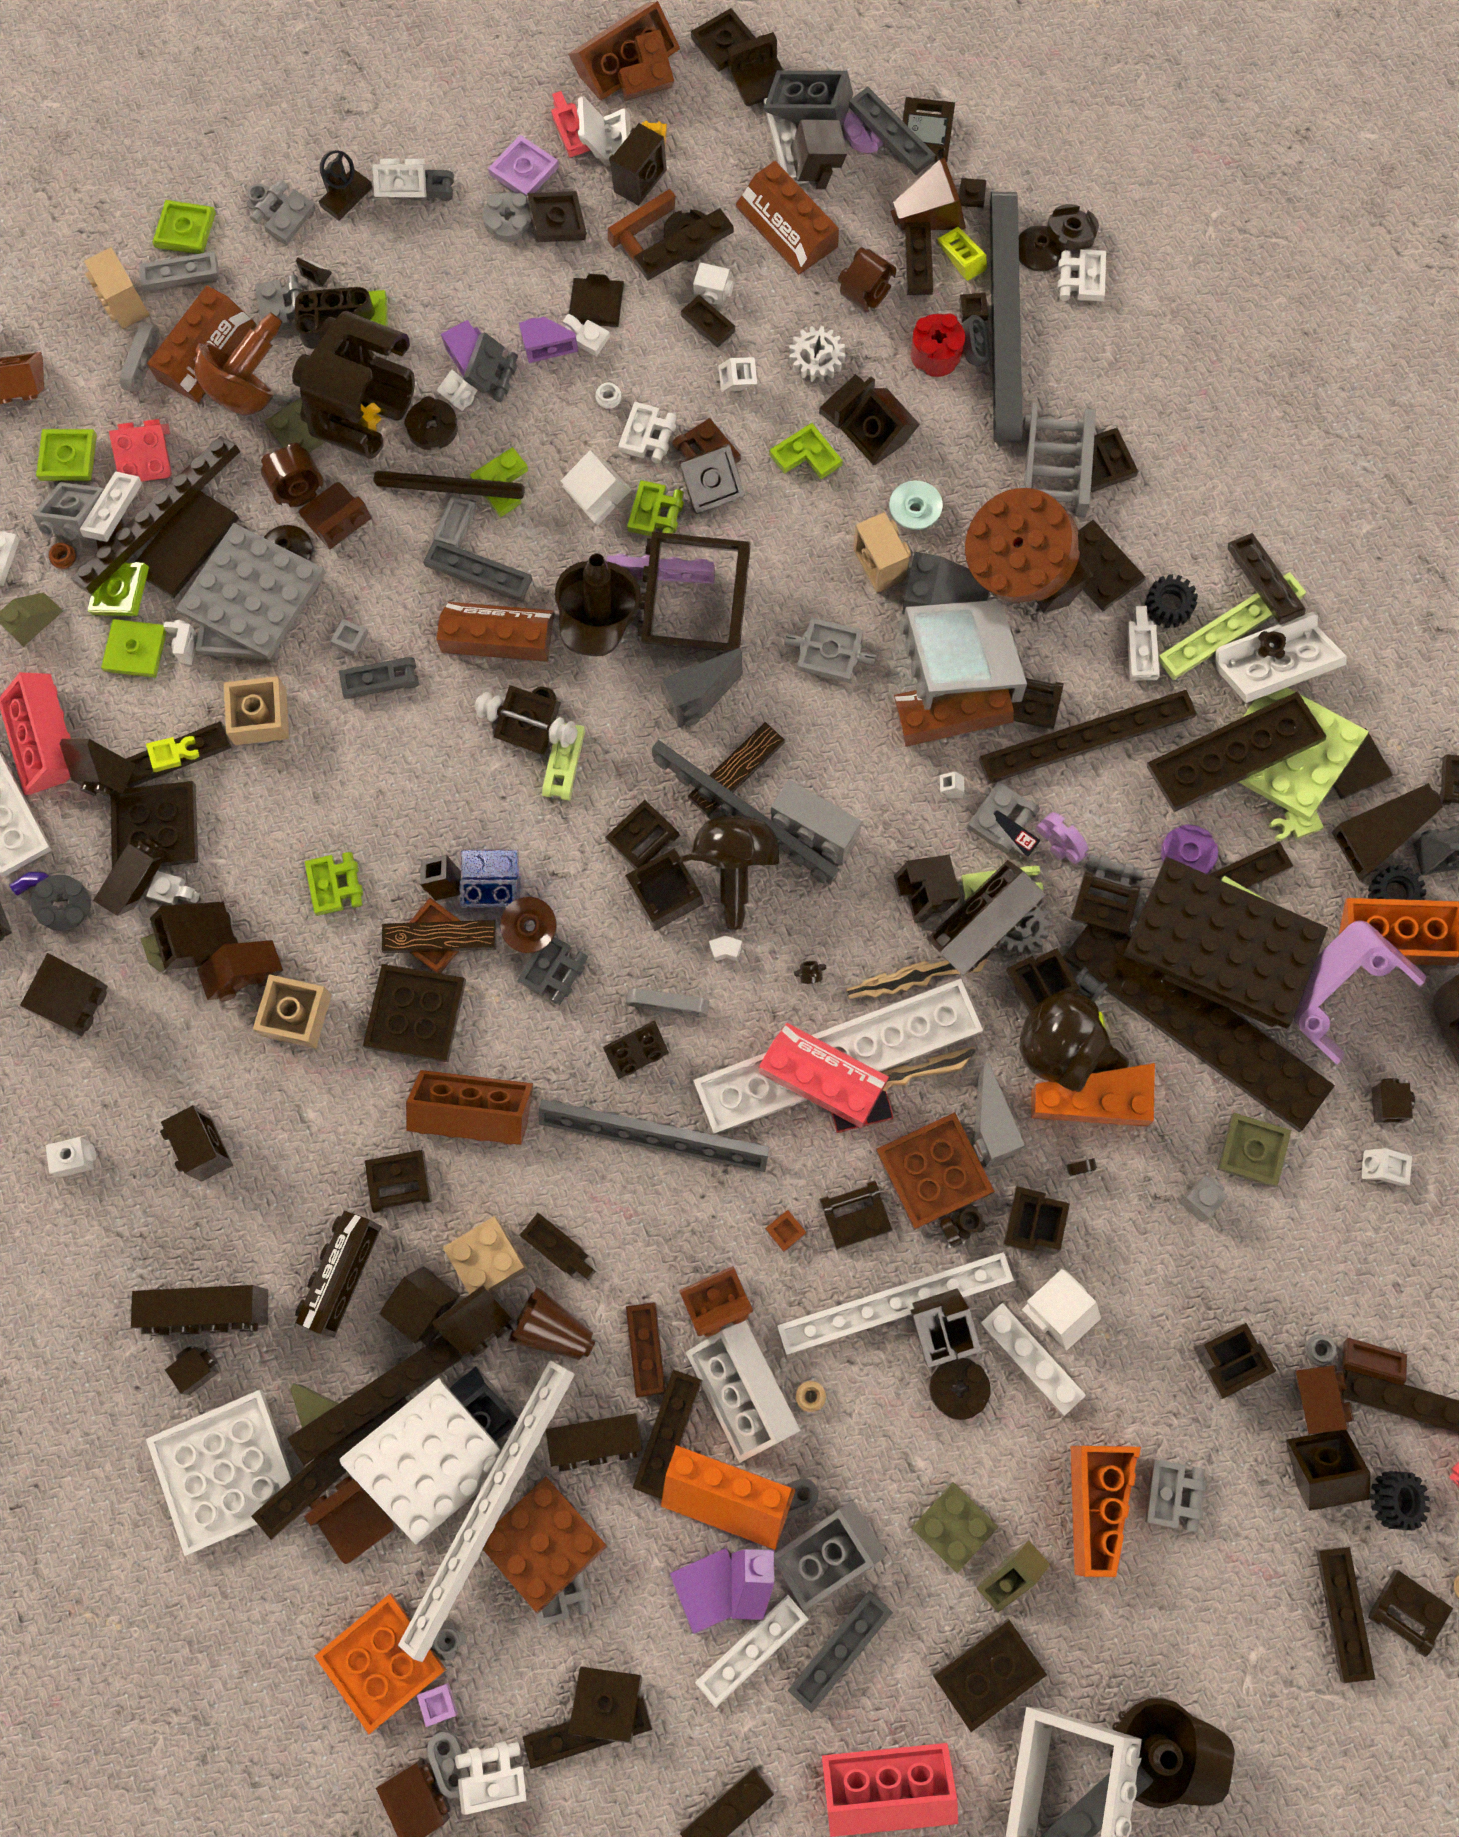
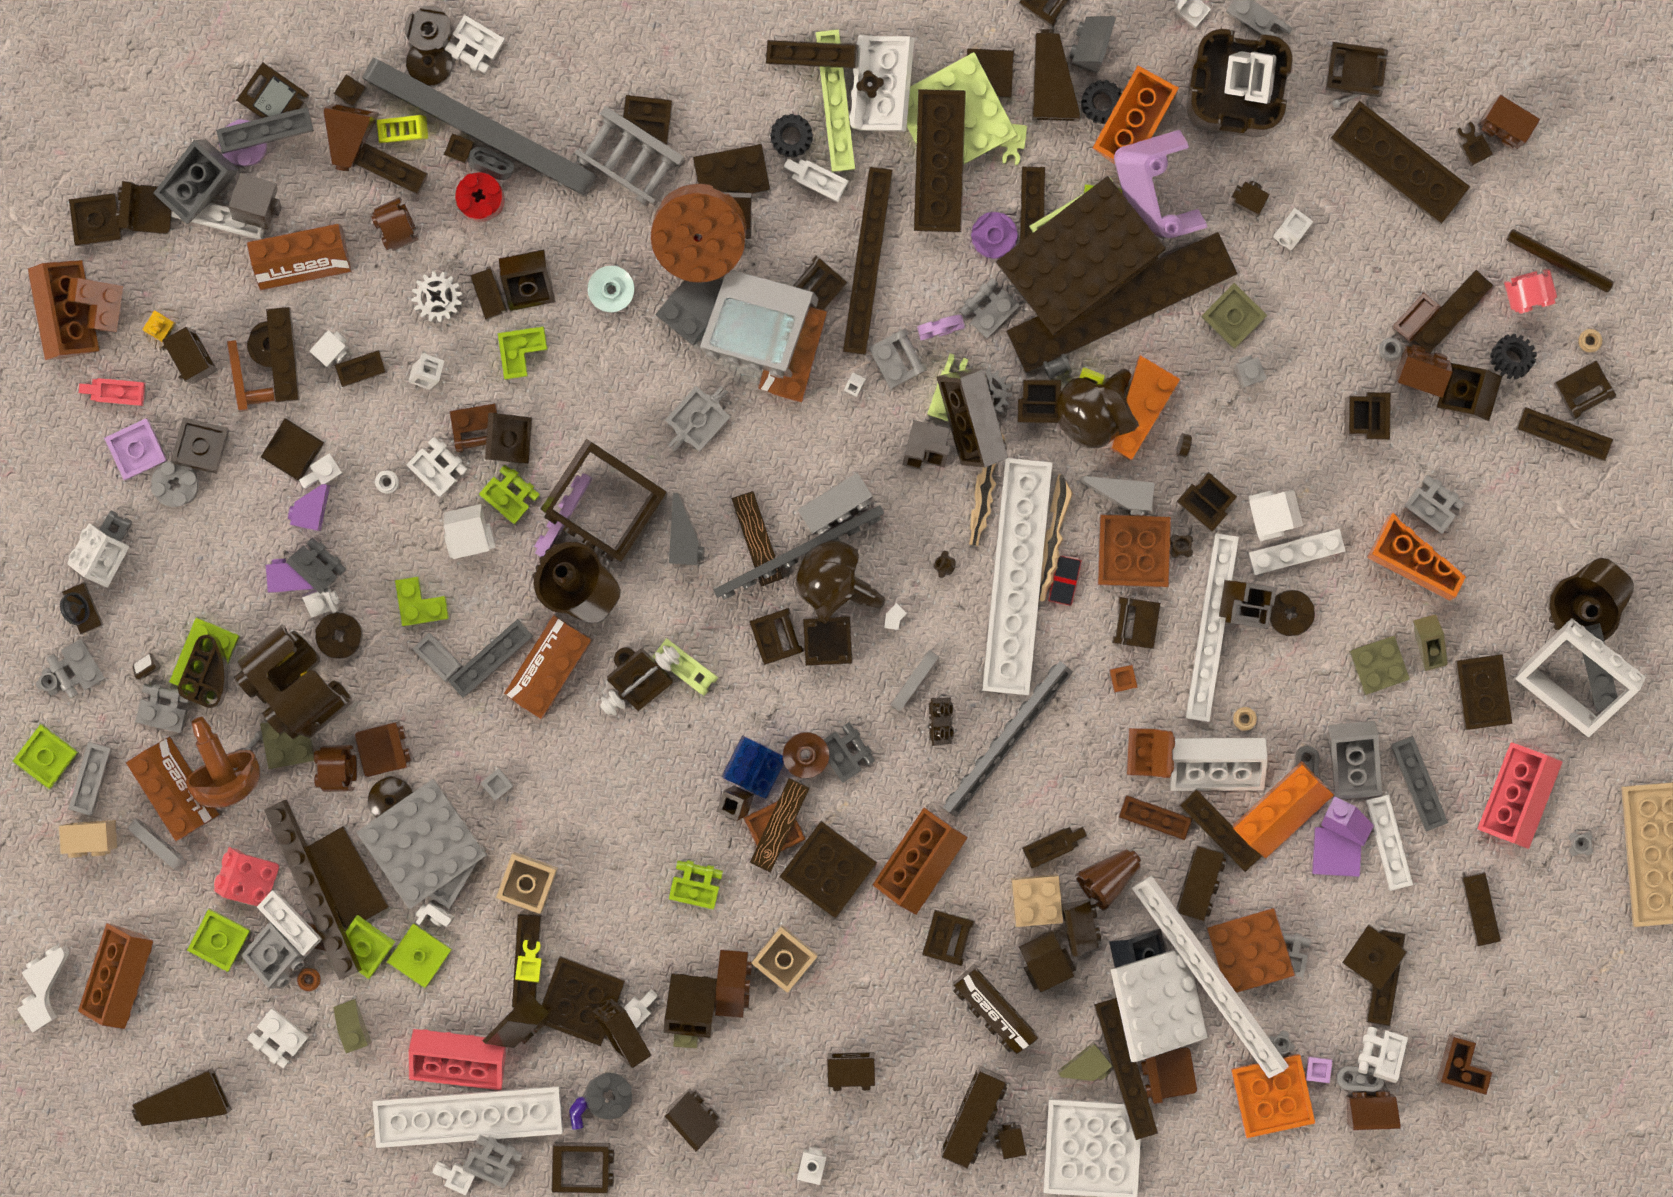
camera: 65 degrees left, 15 degrees up
dark brown plate [287,1335,461,1466] -> none
dark grey plate [339,657,419,699] -> none
dark brown axle [373,470,525,499] -> none
white bracket [577,96,631,167] -> none
coral slope [759,1023,889,1129] -> none
tan brick [853,512,911,593] -> none
dark brown tile [940,1217,963,1248] -> none
sticker [987,810,1040,857] -> none
dark brown plate [1071,871,1140,936] -> none

